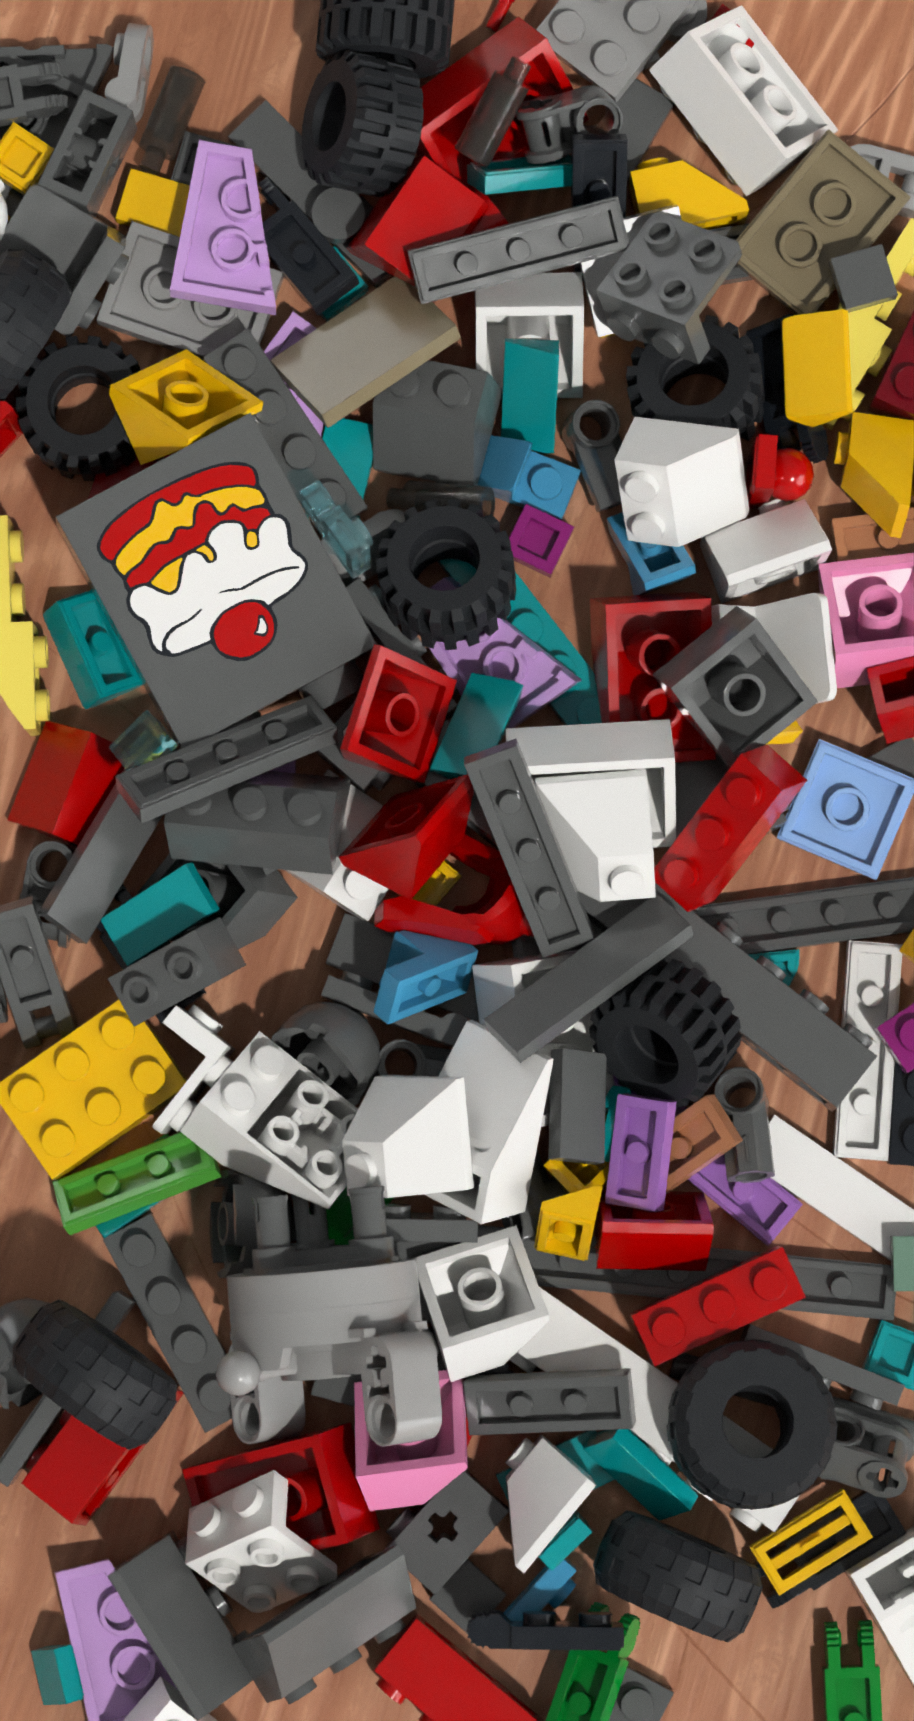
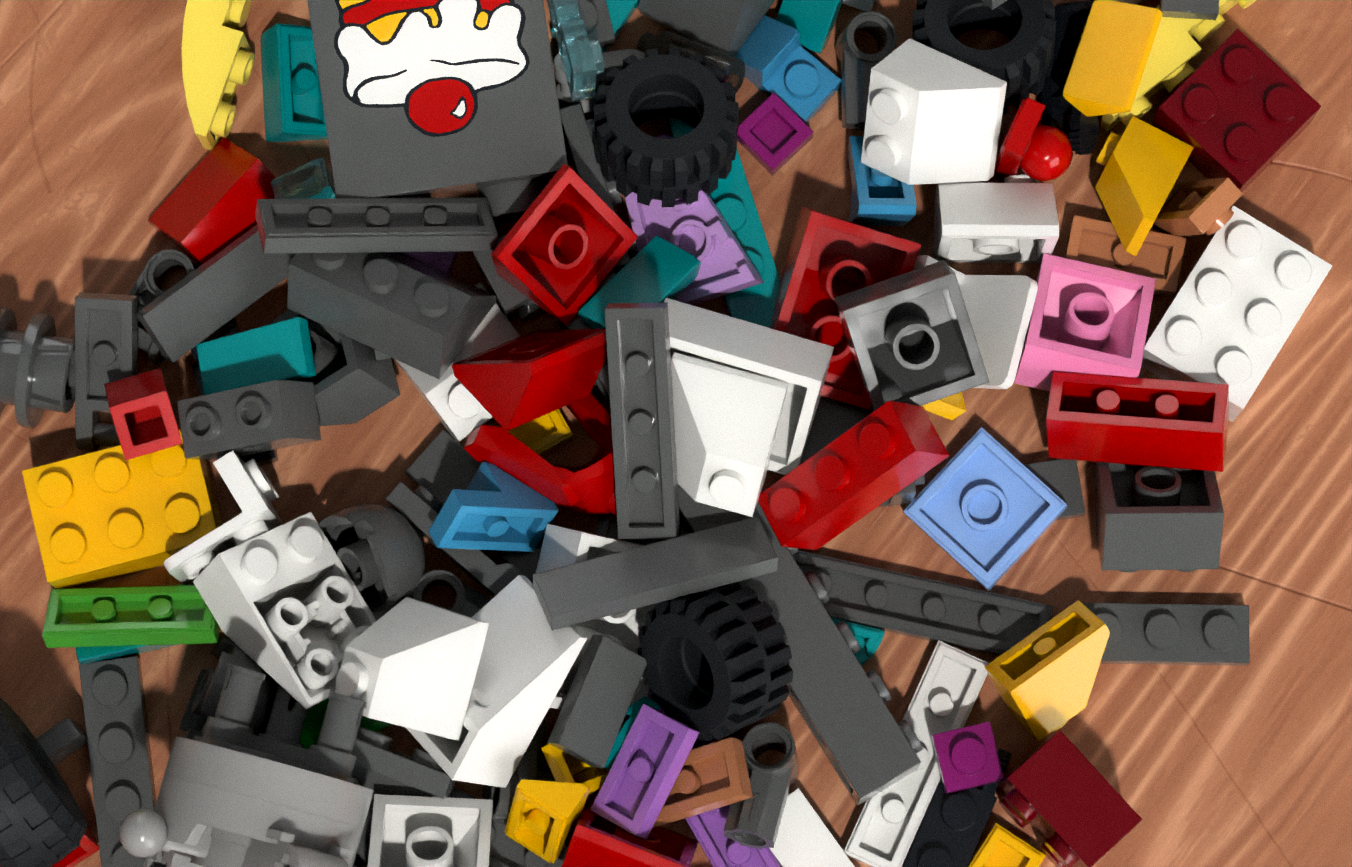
camera: 25 degrees right, 5 degrees down
none -> red brick [104,368,183,460]

